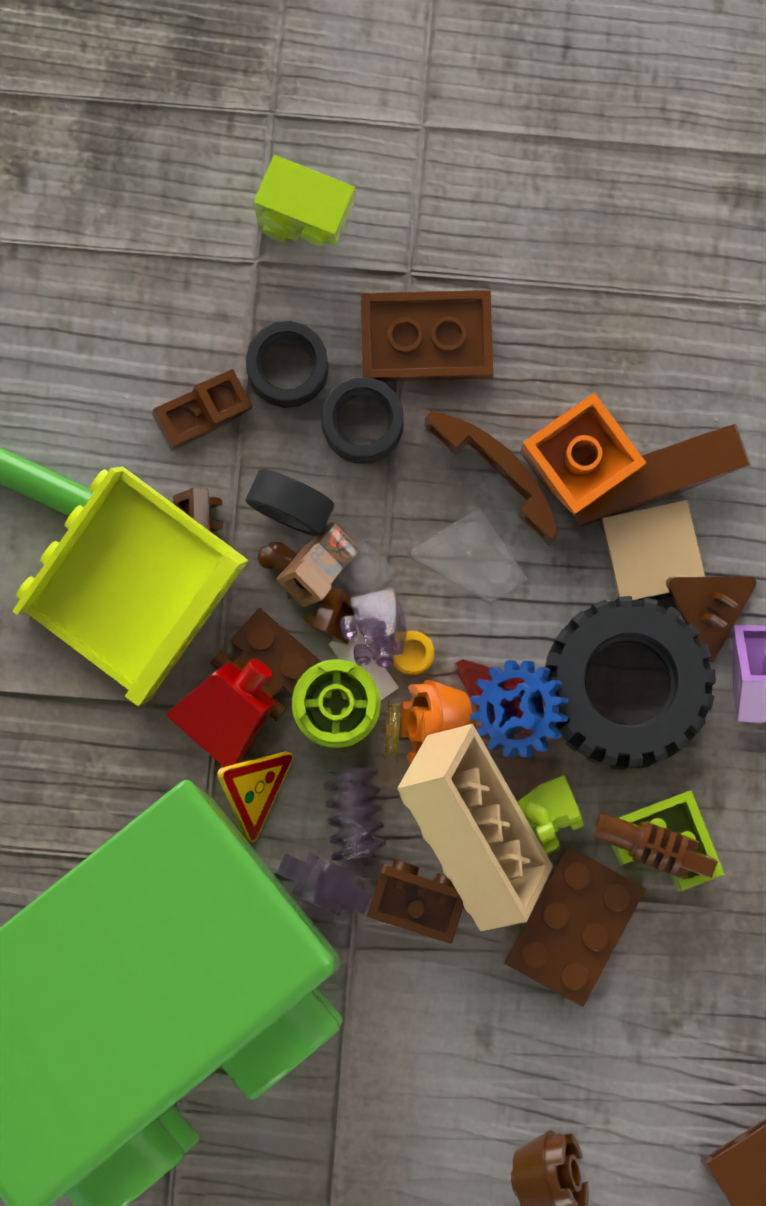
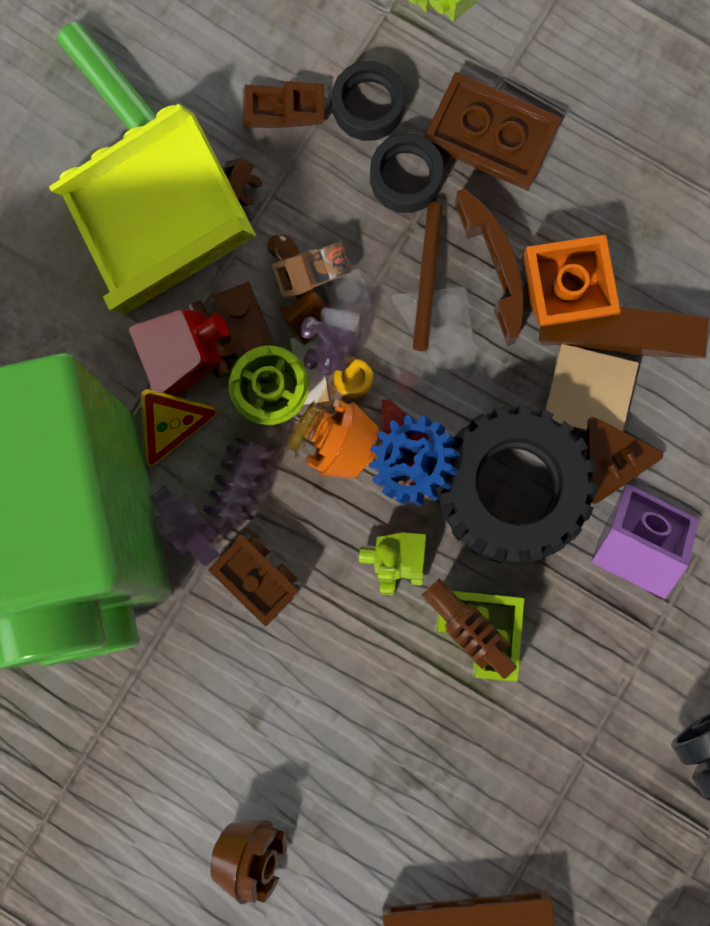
camera: 30 degrees right, 0 degrees up
black tyre [246,469,334,536] -> none
tan brick [397,724,553,931] -> none
reddish brown plate [504,846,646,1007] -> none
none -> reddish brown bar [413,202,443,352]

